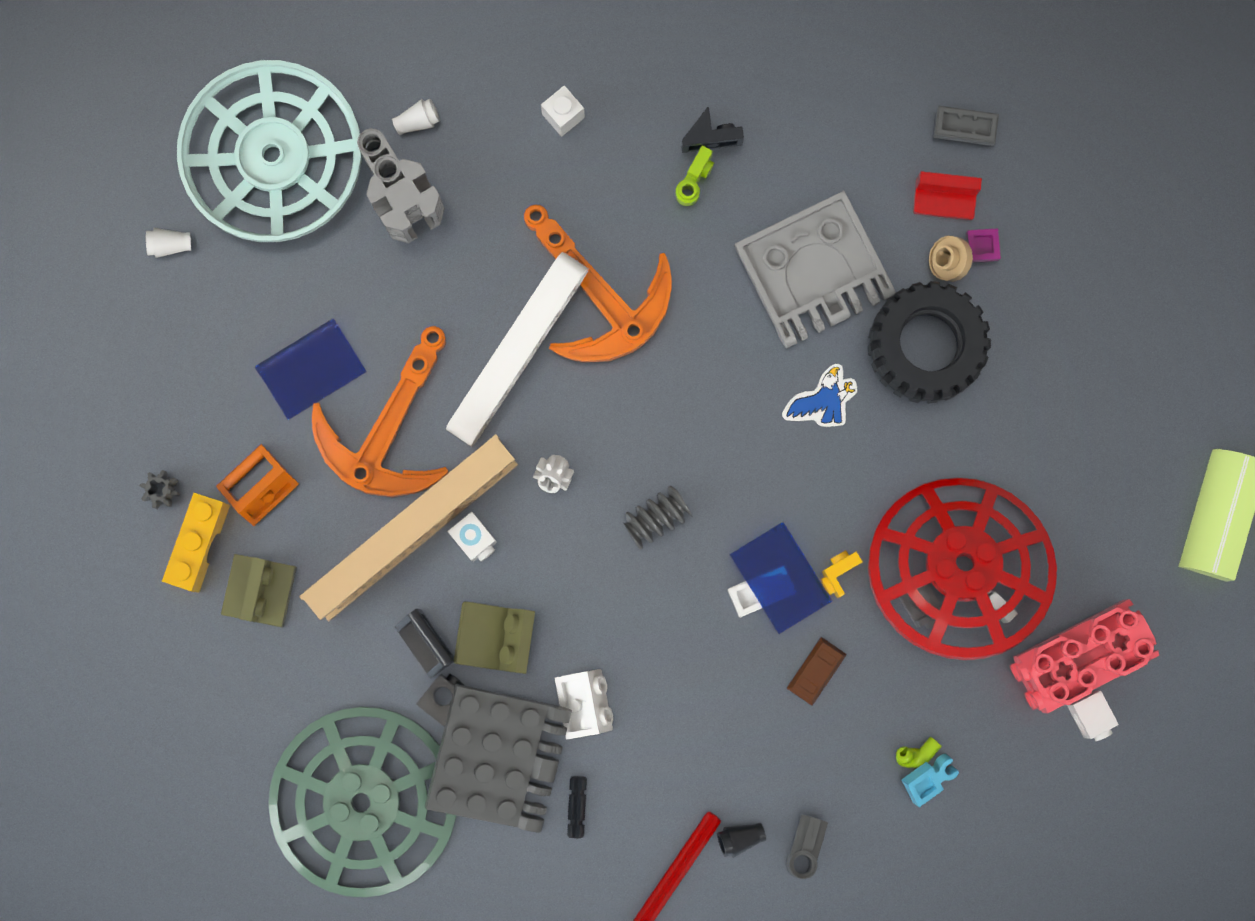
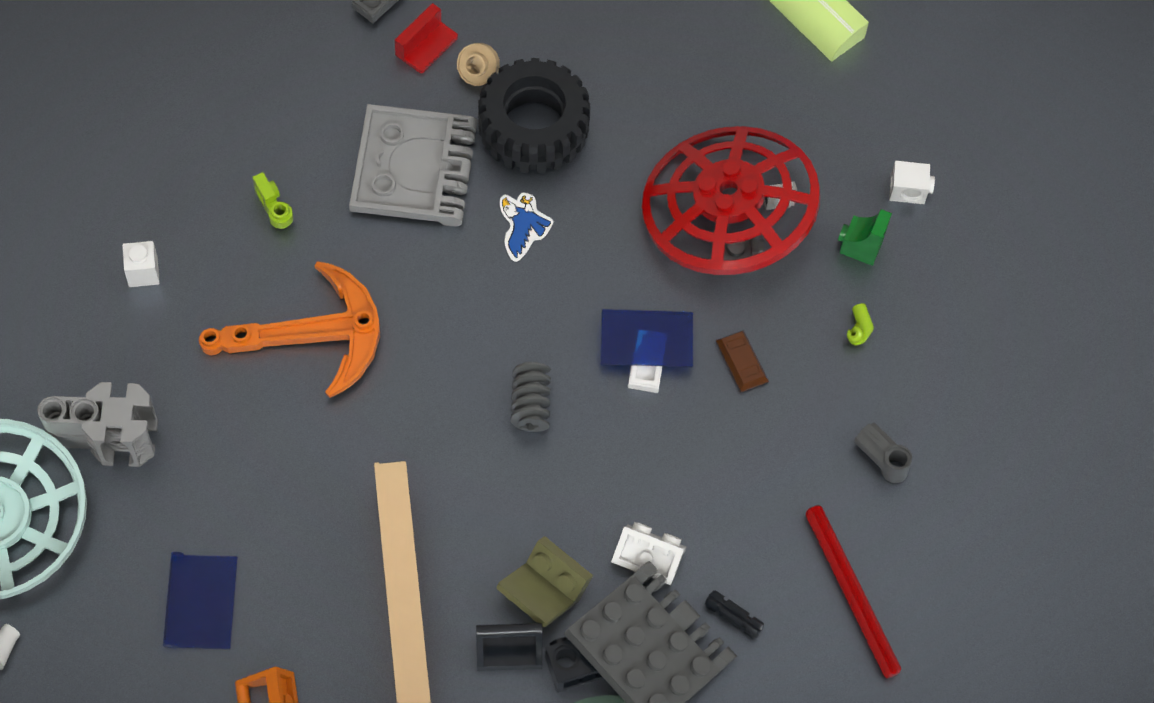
camera: 60 degrees left, 20 degrees down
orange piece [312,326,449,497] -> none
white cone [392,99,440,135] -> none
white beam [446,252,589,447] -> none
white brick [448,512,497,562] -> none
white gear [533,455,574,493] -> none
black slope [681,107,744,153] -> none
black cone [717,823,766,858] -> none
yellow bracket [820,550,862,598] -> none
medium azure plate [902,753,959,807] -> none
magenta plate [966,228,1001,263] -> none
coral brick [1010,599,1159,714] -> none
none -> green arch [838,209,892,266]

